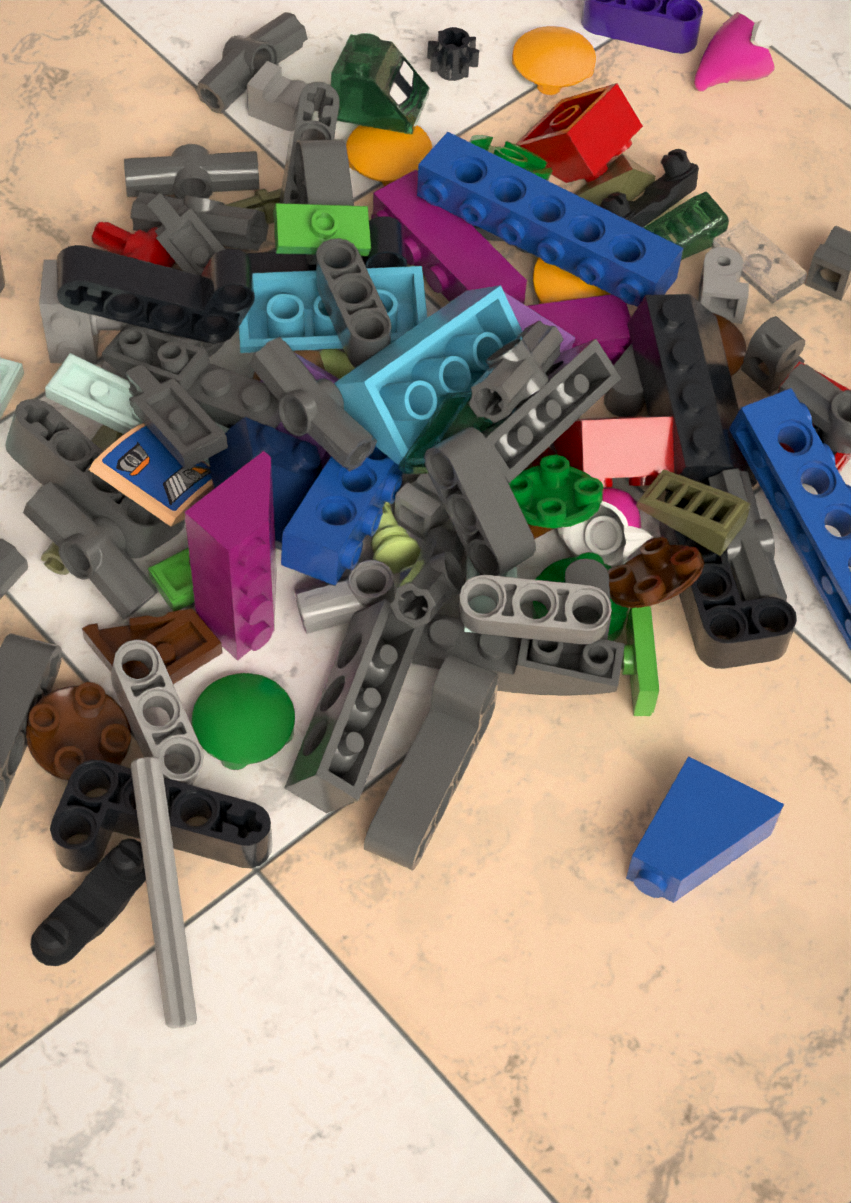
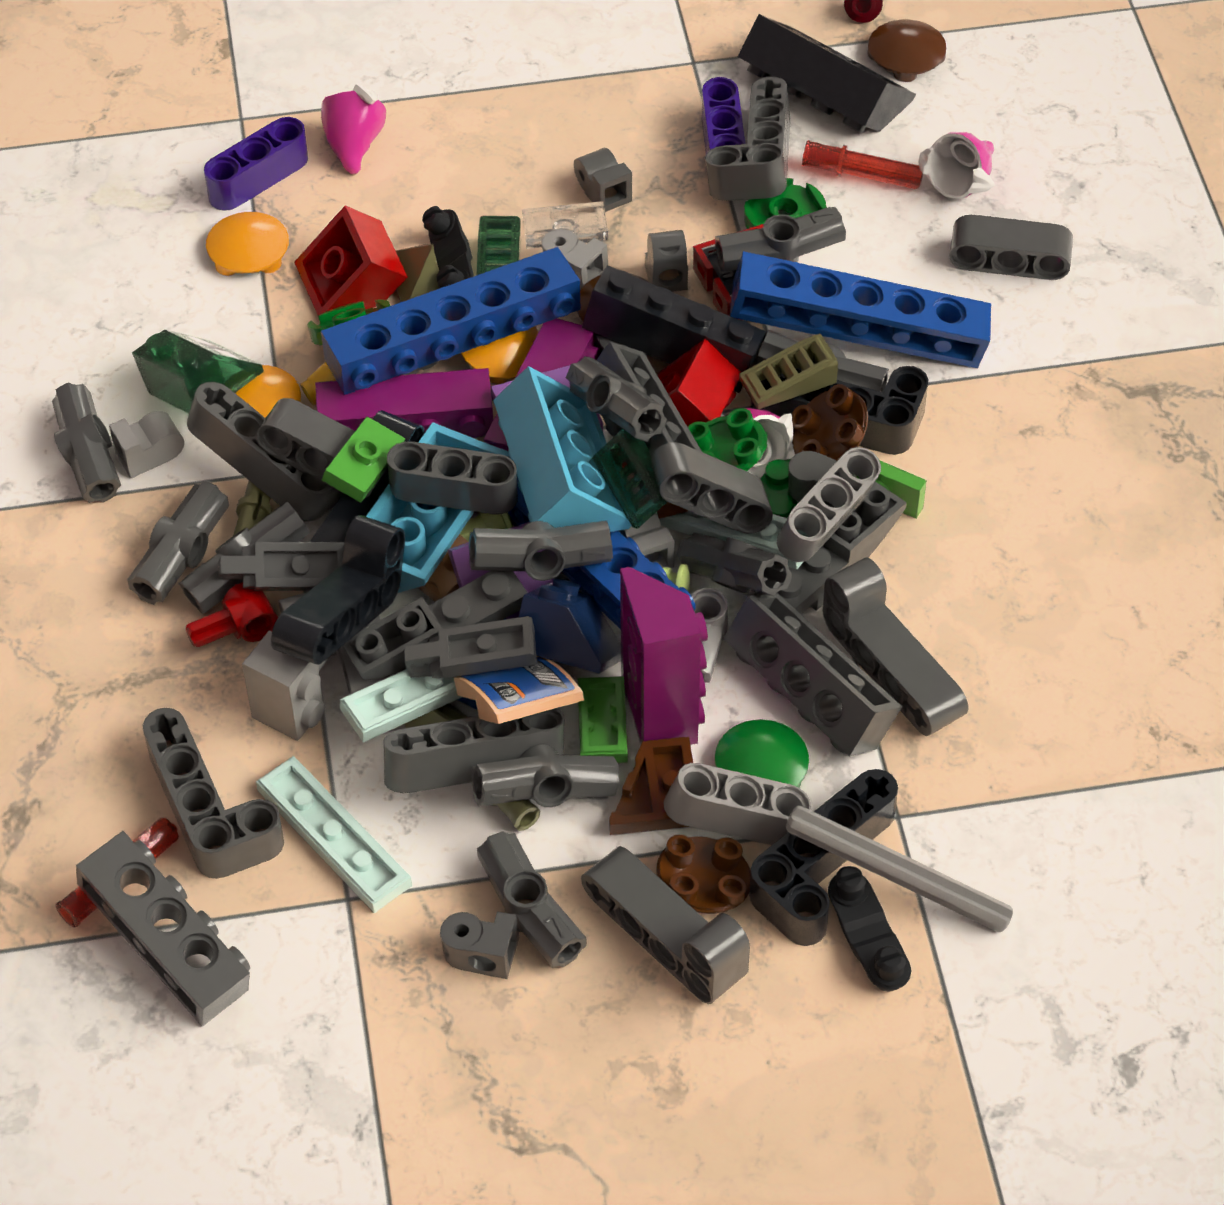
camera: 55 degrees left, 5 degrees down
black gear [427,27,480,81] -> none
blue slope [626,756,784,903] -> none

